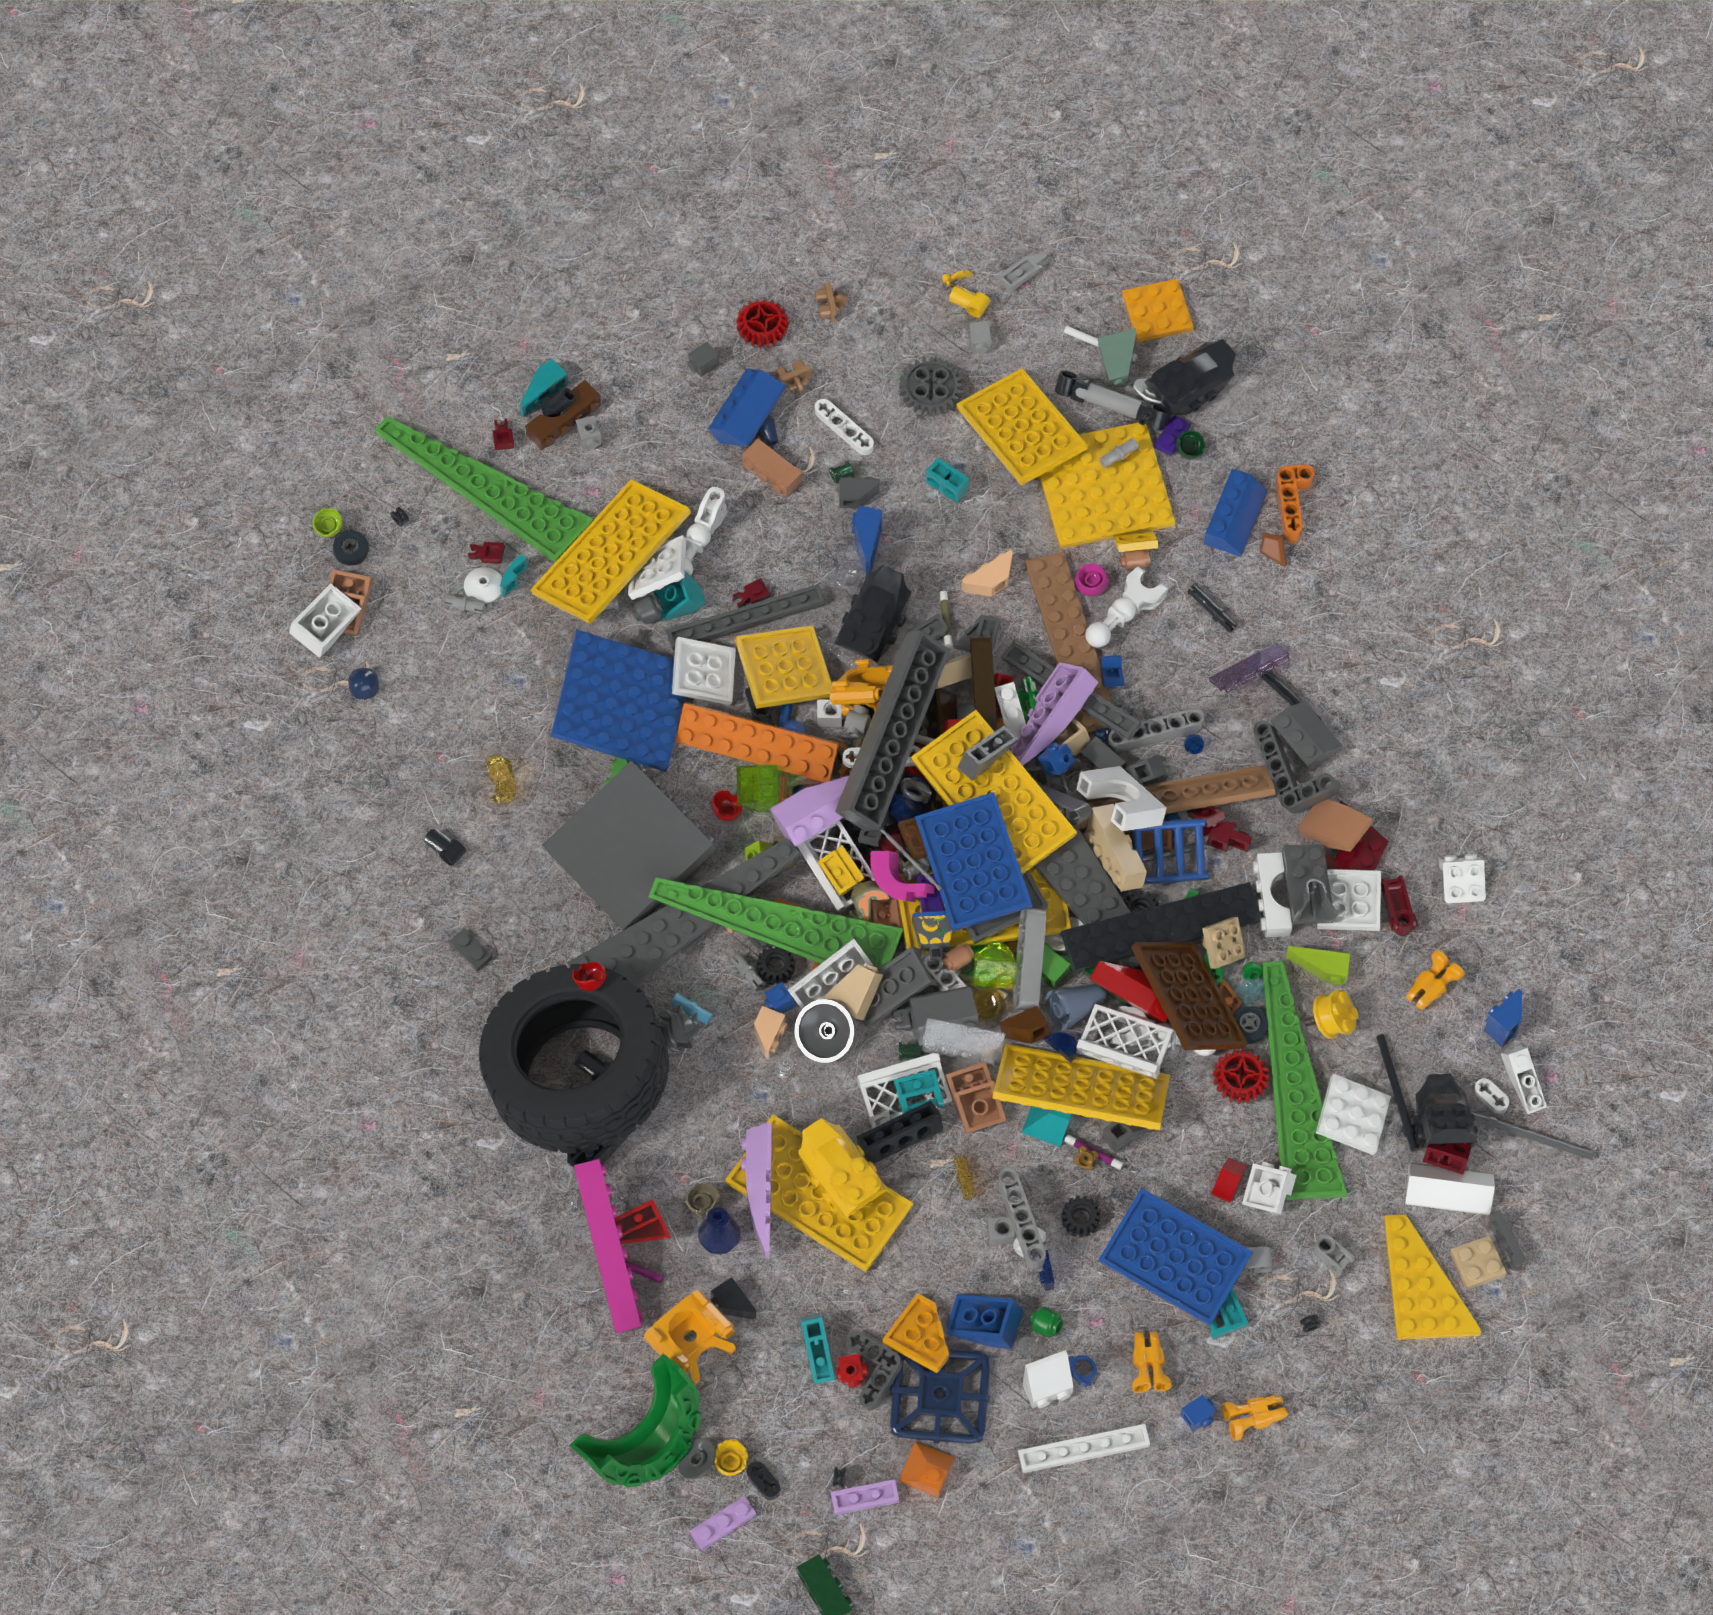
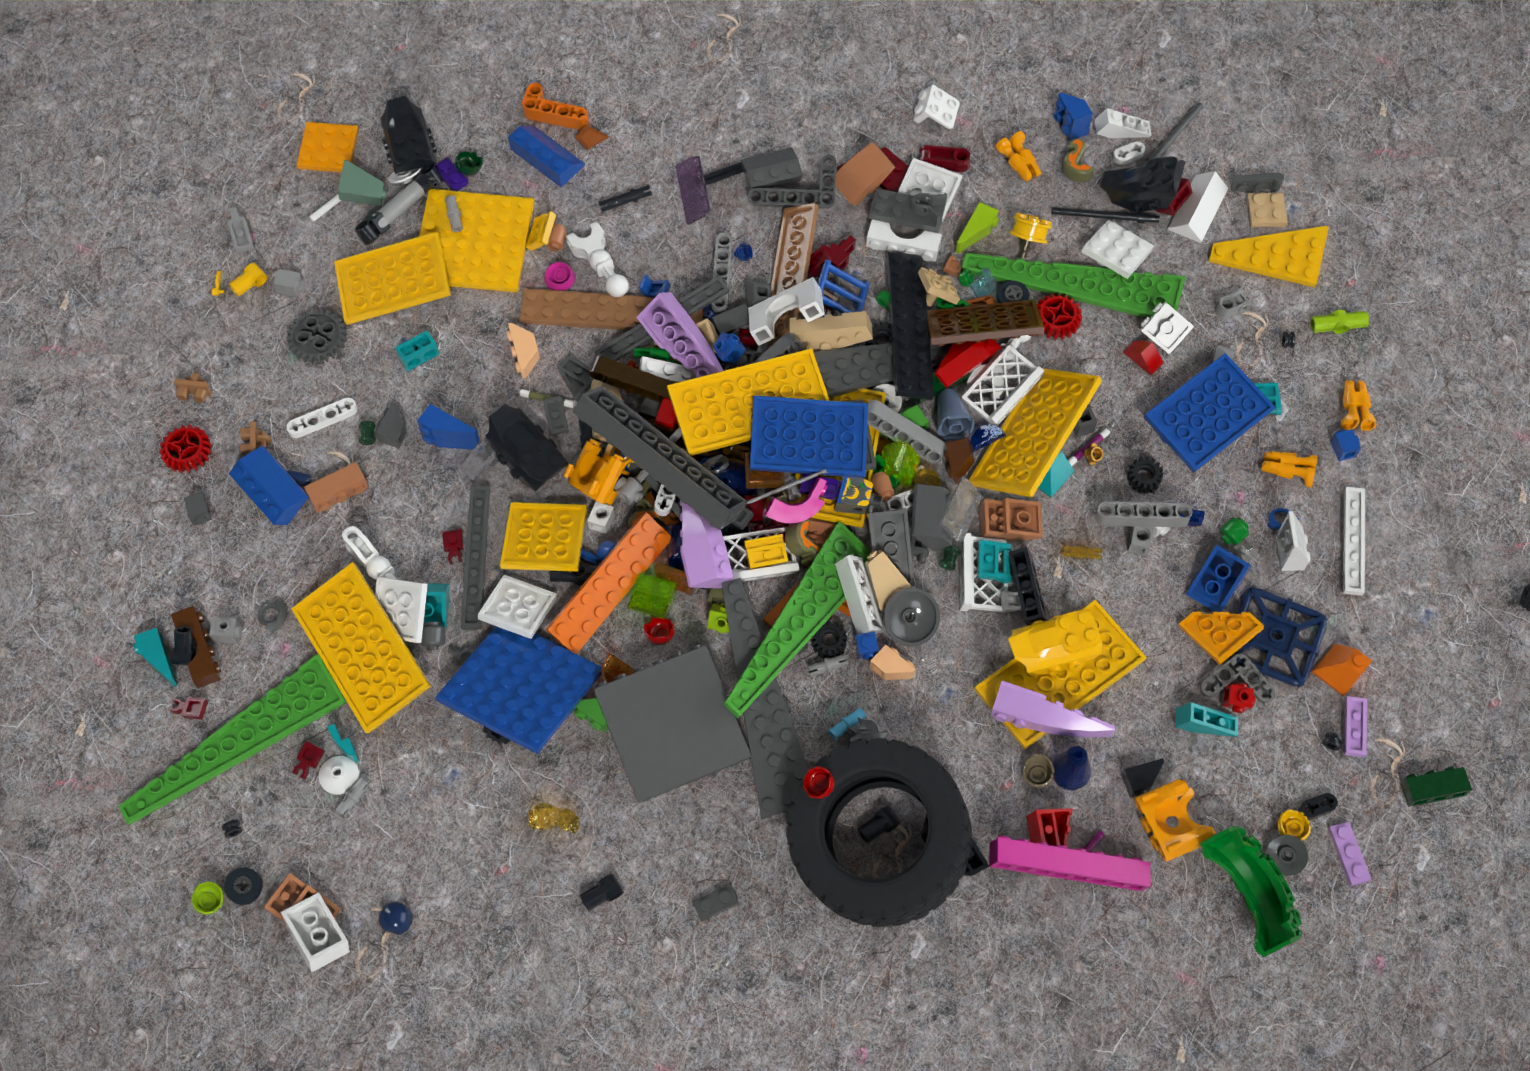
camera: 70 degrees left, 0 degrees up
dark grey slope [958,726,1019,780] -> none
none -> dark grey piece [257,599,288,631]
none -> clear orange slope [601,653,634,683]
none -> nougat tile [943,255,961,278]
none -> olive animal [1063,138,1094,182]
none -> lime piece [1310,310,1369,334]

